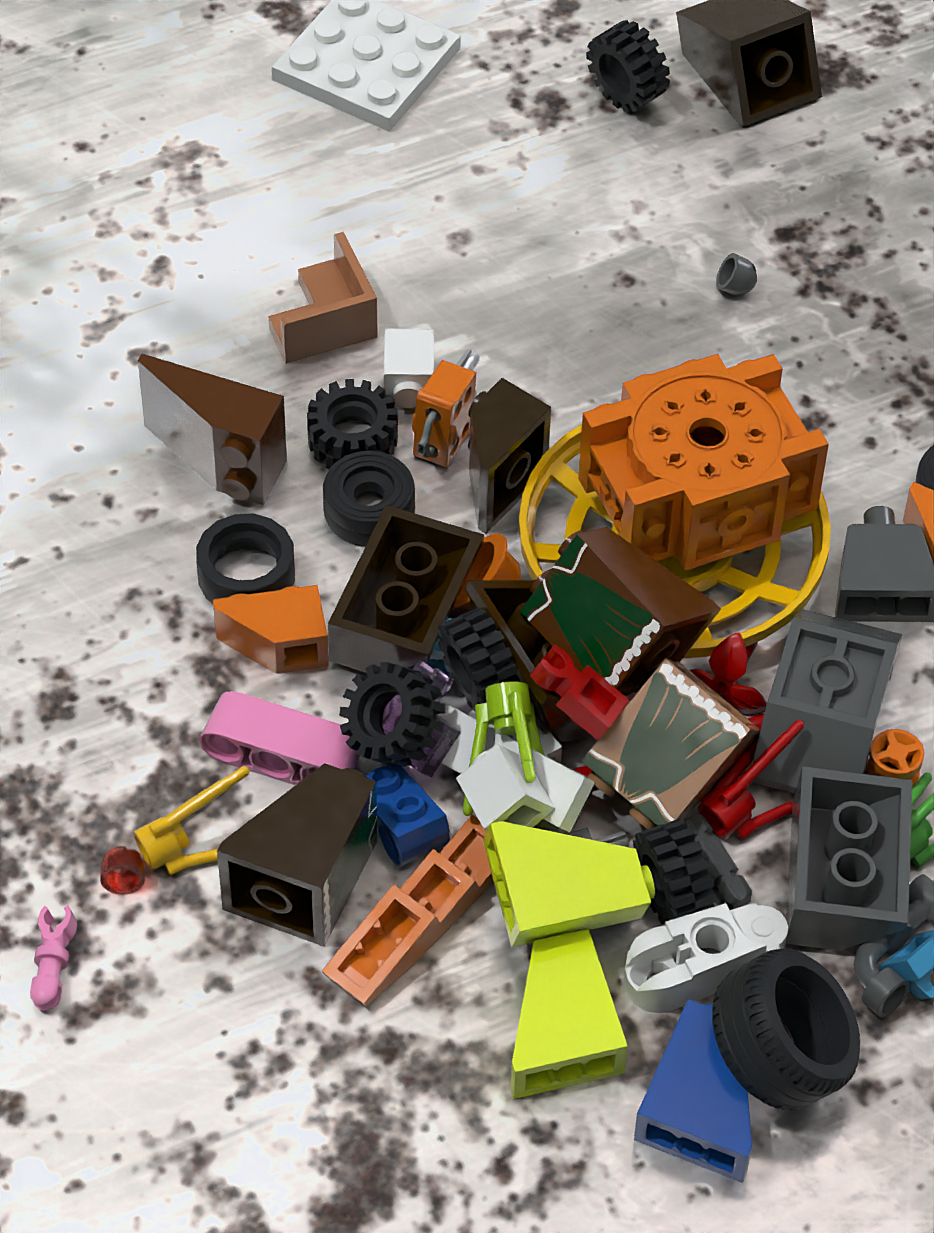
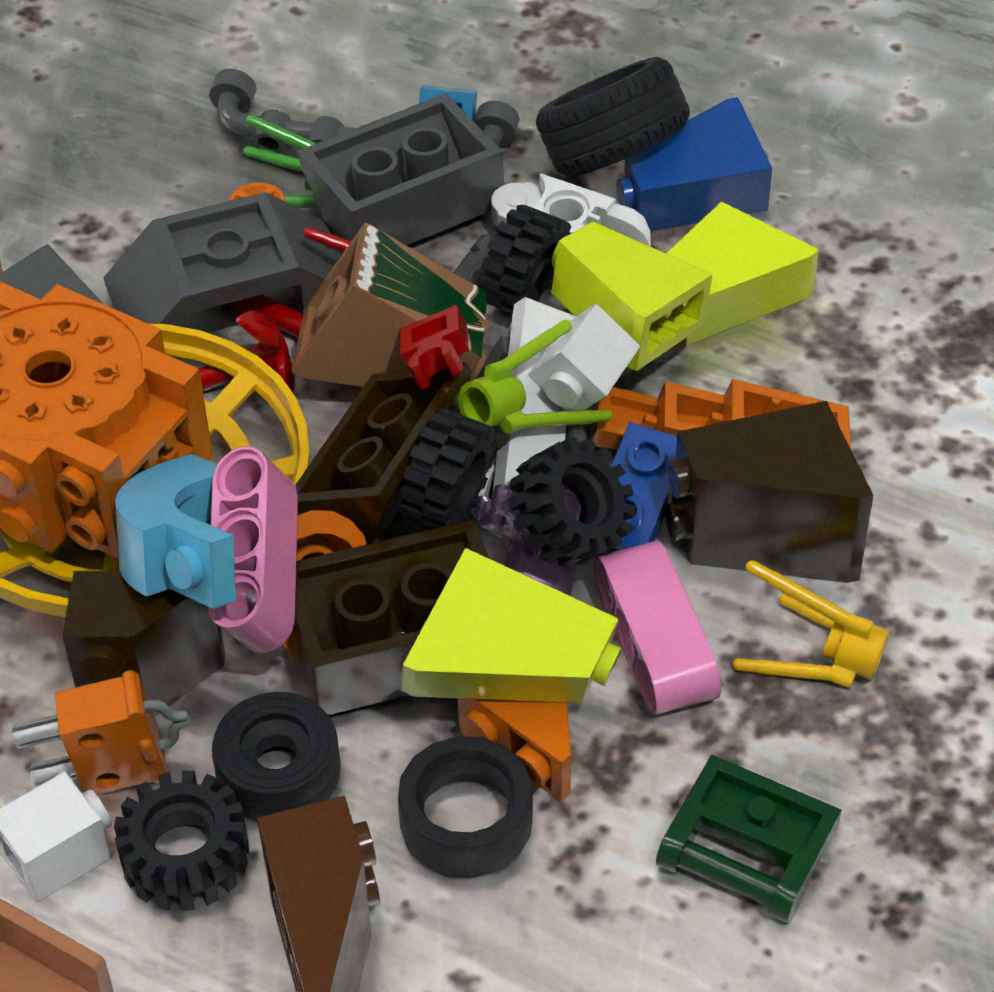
camera: 125 degrees left, 5 degrees down
clear red hinge [100,845,145,895] -> none
slope [520,527,721,696] -> none
none -> medium azure arch [115,454,236,609]
none -> bright pink beam [208,447,298,653]
none -> neon yellow slope [401,548,622,703]
none -> dark green plate [656,754,842,923]

